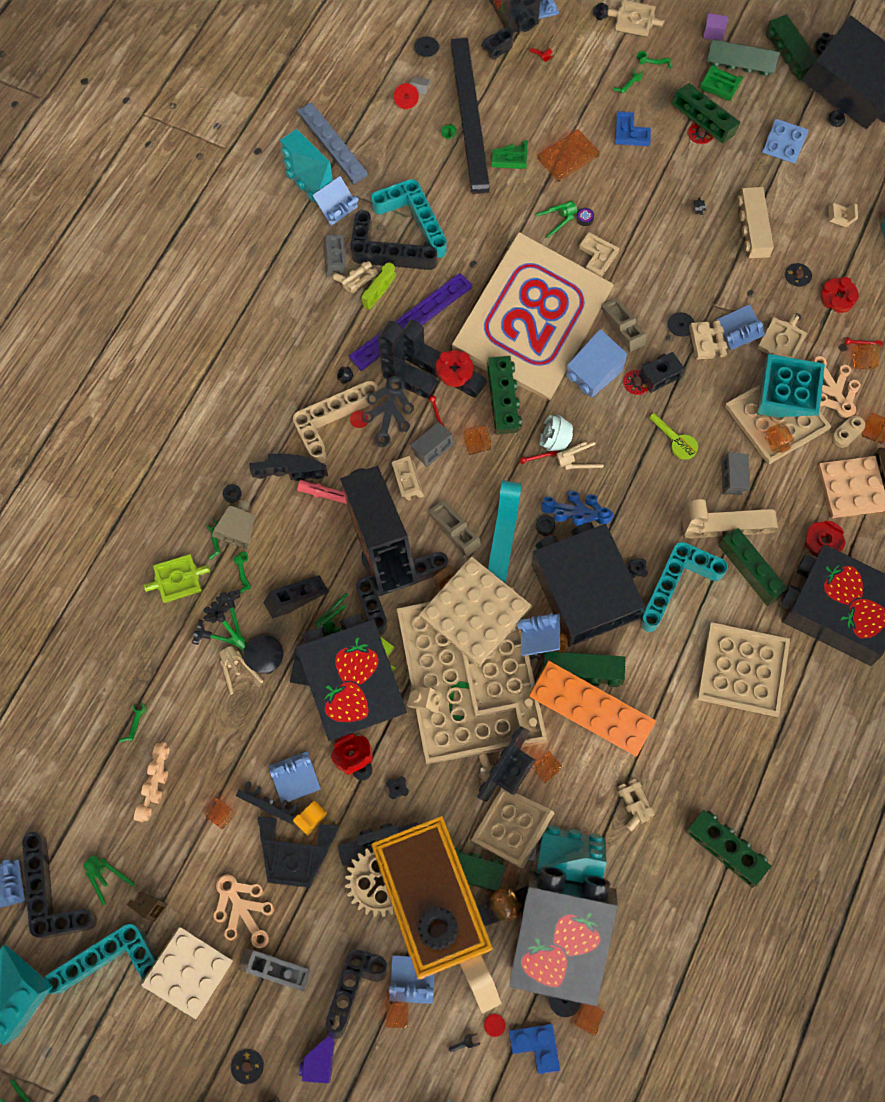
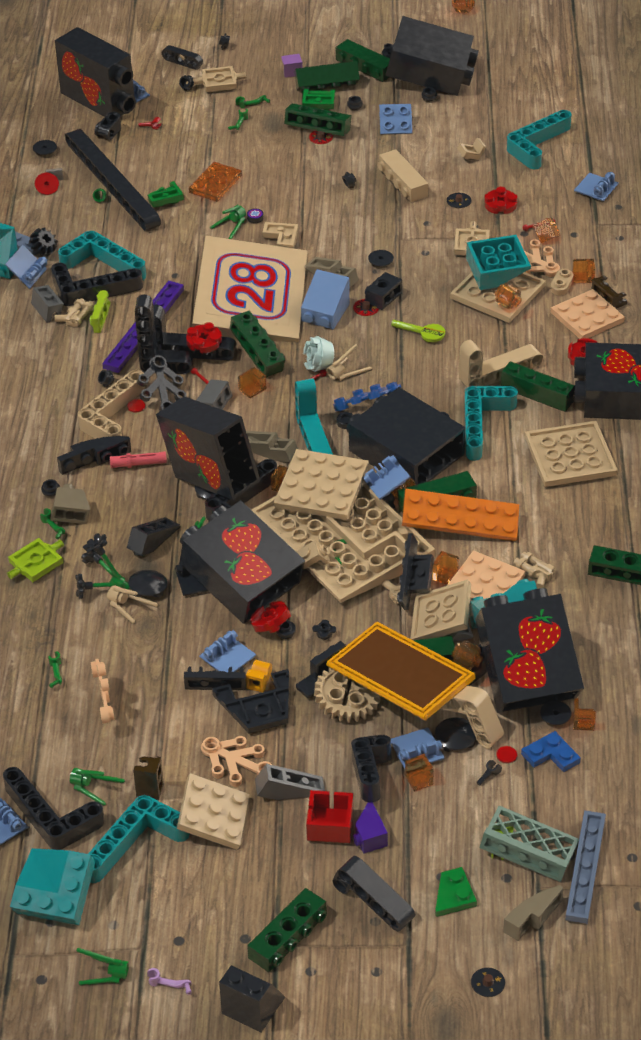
camera: 25 degrees left, 25 degrees down
clear orange panel [206,798,236,830] -> none
piece [231,1049,264,1084] -> none
green piece [233,551,251,593] -> none
black tyre [417,906,458,951] -> none
blue plate [615,112,651,146] -> none
tan plate [689,321,728,360] -> none
medium blue hinge [716,305,766,350] -> none
dark grey hinge [721,452,750,495] -> none
none -> black gear [28,227,58,257]
none -> red piece [306,790,354,843]
none -> black plate [347,96,363,110]
none -> black dish [435,717,476,752]
none -> light nougat plate [447,550,525,601]

